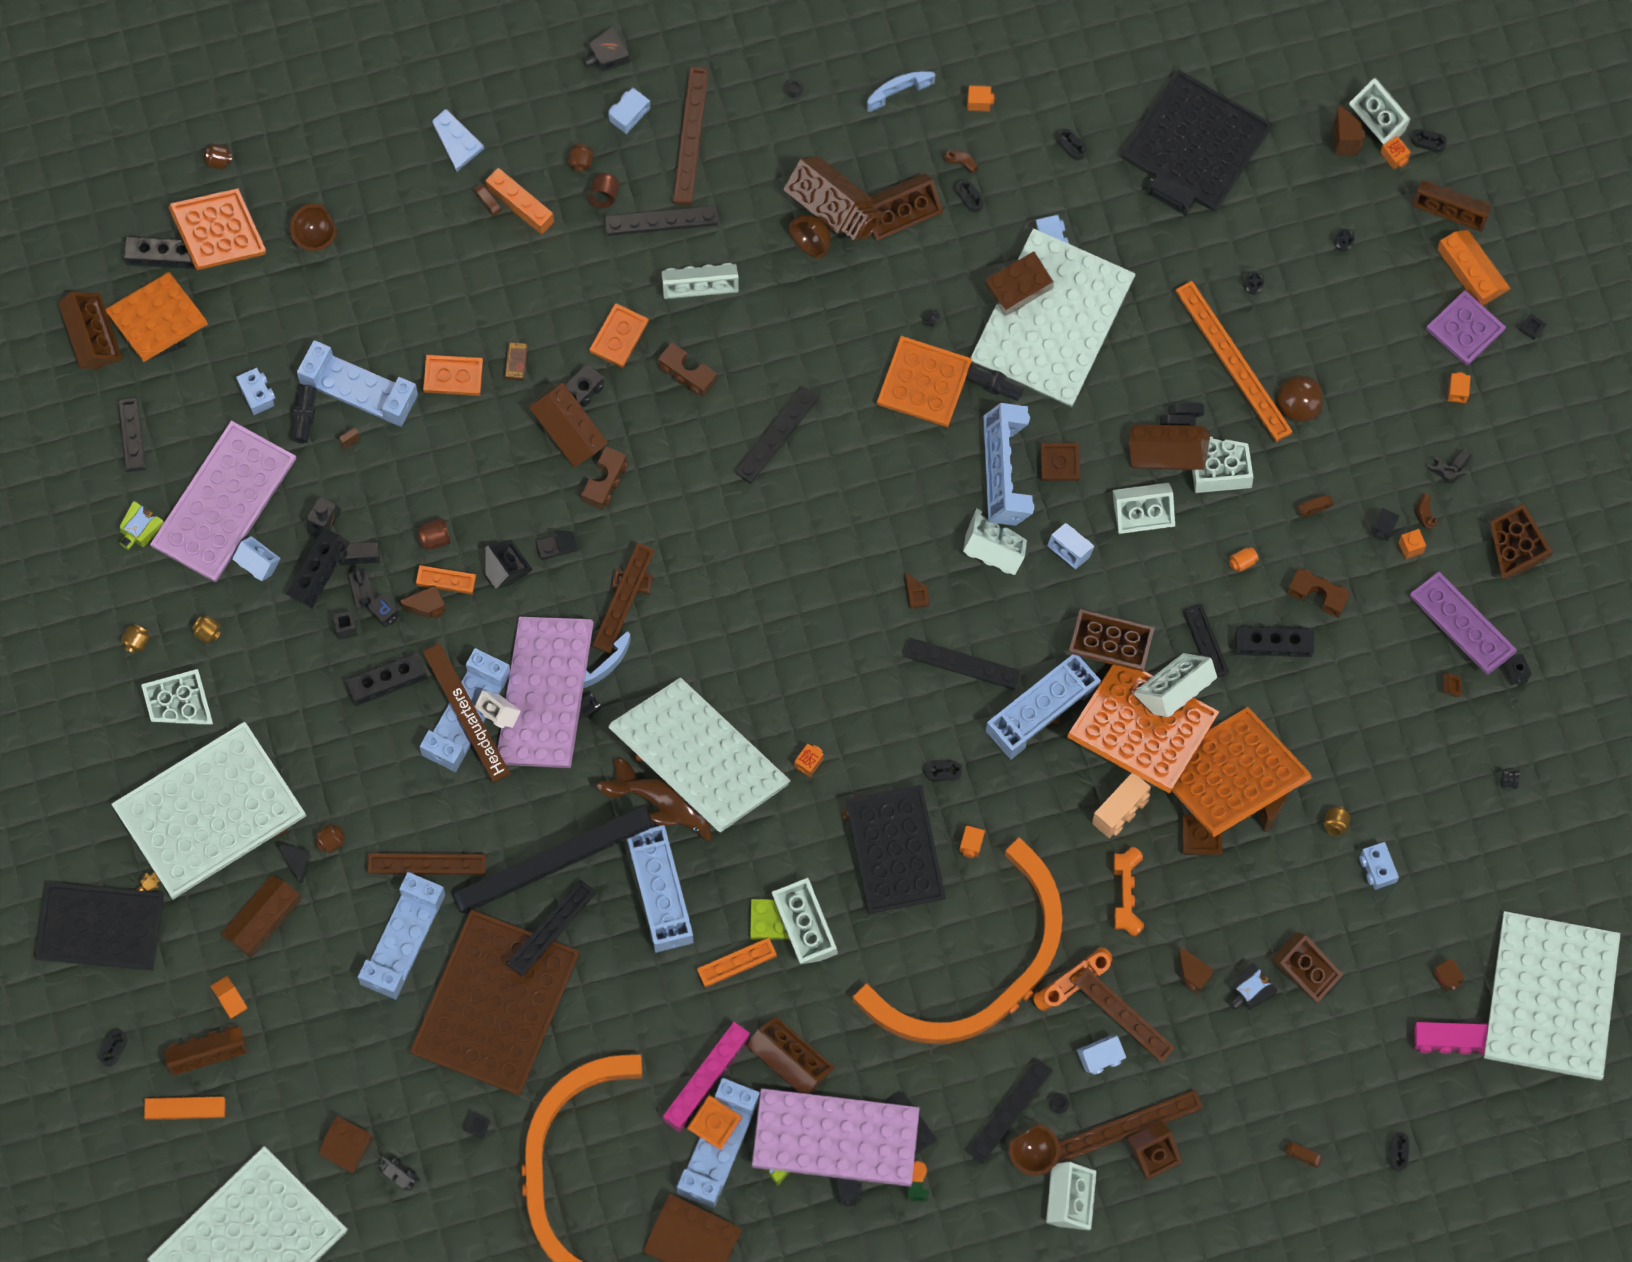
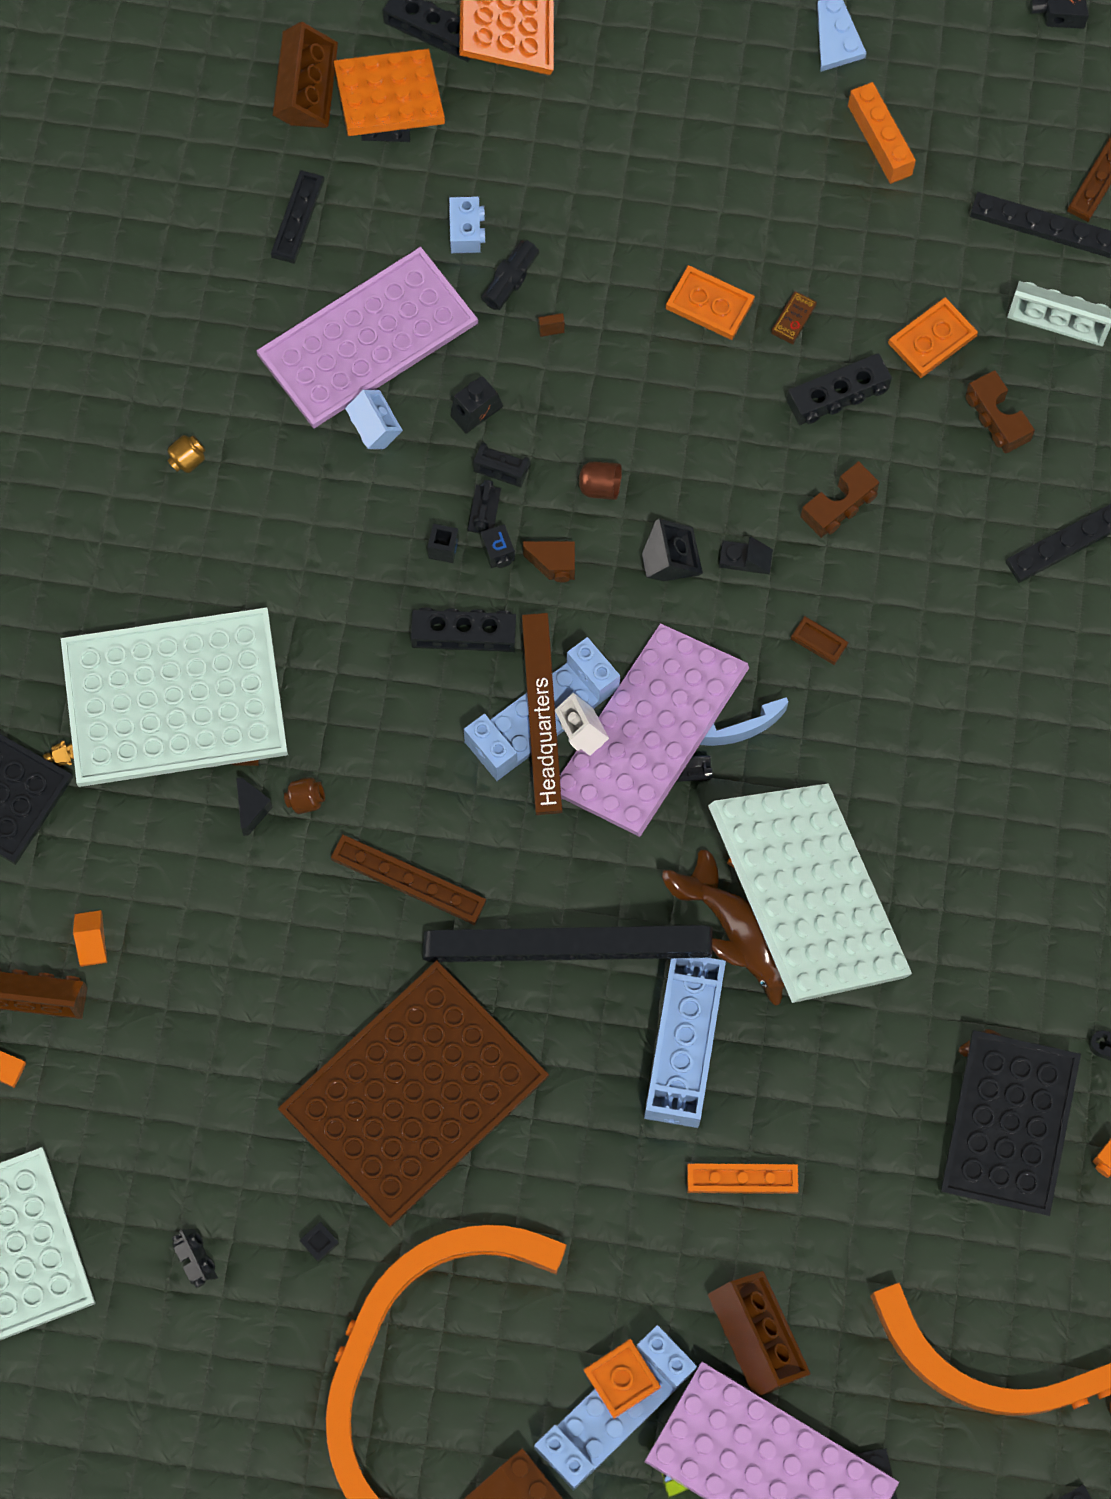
camera: 25 degrees right, 0 degrees up
torso [120,501,164,550] -> none
light aqua wedge [141,669,213,725] -> none
pearl gold head [192,615,222,644] -> none
reddish brown slope [220,875,302,959] -> none
black brick [286,528,350,609] -> none
reddish brown cylinder [290,203,338,251] -> none
light blue plate [297,340,418,427] -> none
reddish brown slope [319,1116,374,1174] -> none
light blue plate [358,872,445,1000] -> none
orange plate [416,565,476,595] -> none
reddish brown beam [473,184,501,216] -> none
black plate [507,880,596,977] -> none
reddish brown slope [529,382,608,467] -> none
reddish brown head [568,144,593,172] -> none
copper helmet [588,173,619,208] -> none
reddish brown plate [592,543,655,654] -> none
light blue brick [609,88,650,134] -> none
dark pink brick [663,1022,750,1133] -> none
lime plate [751,899,790,940] -> none
light aqua slope [772,878,838,964] -> none
orange brick [794,744,824,777] -> none

